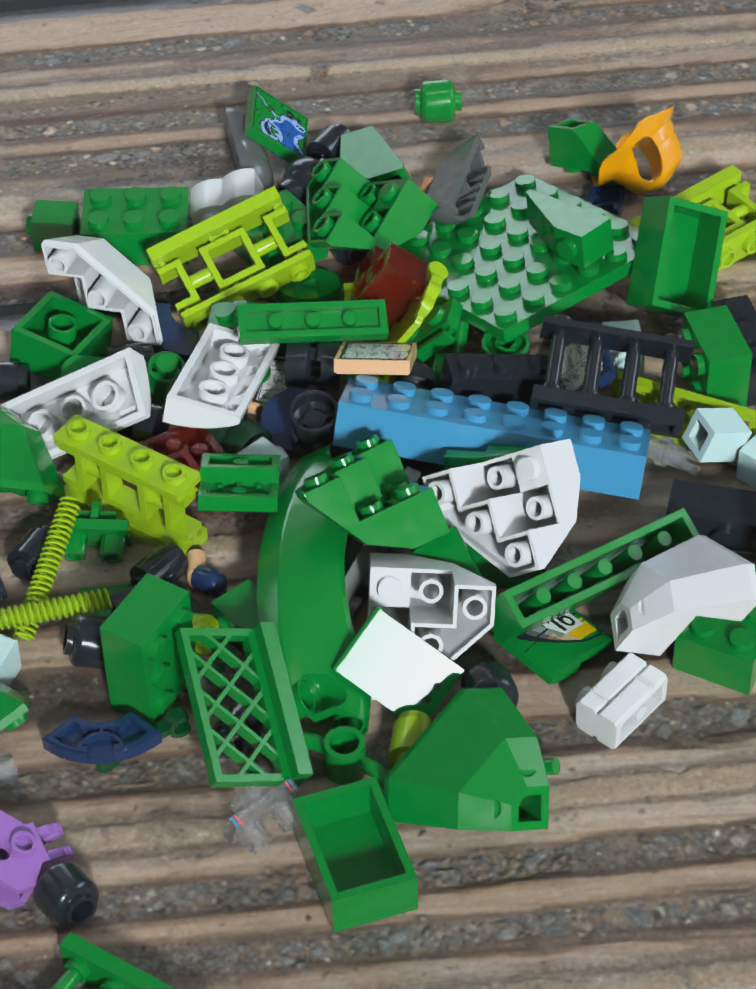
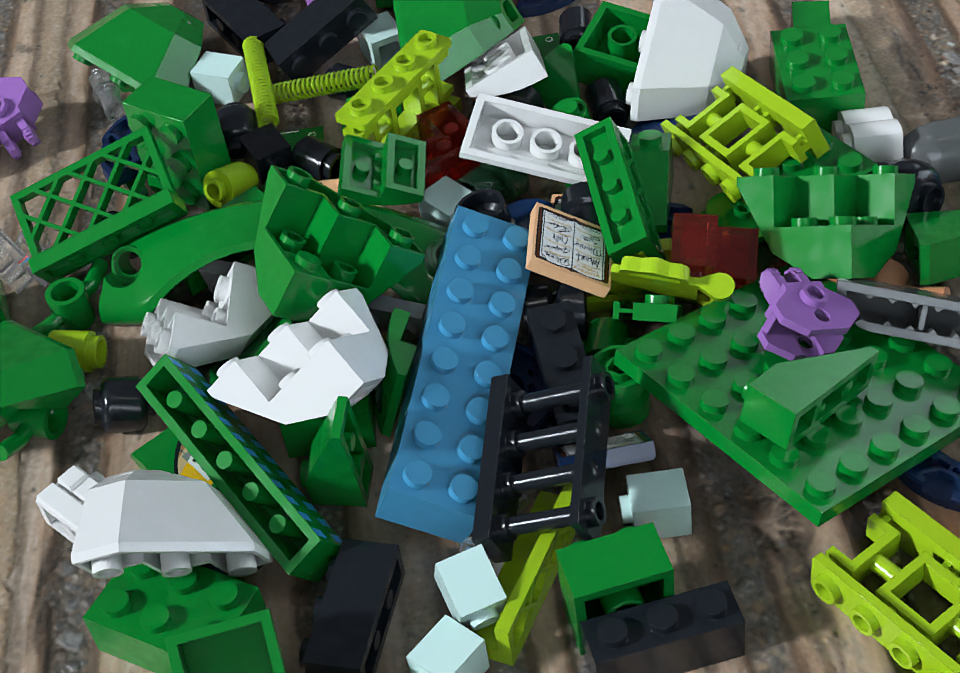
camera: 95 degrees right, 0 degrees up
container [332,606,464,717] -> none
green piece [626,196,728,319] -> none
none -> green slope [300,396,374,507]
none -> medium lavender hinge [757,267,860,361]

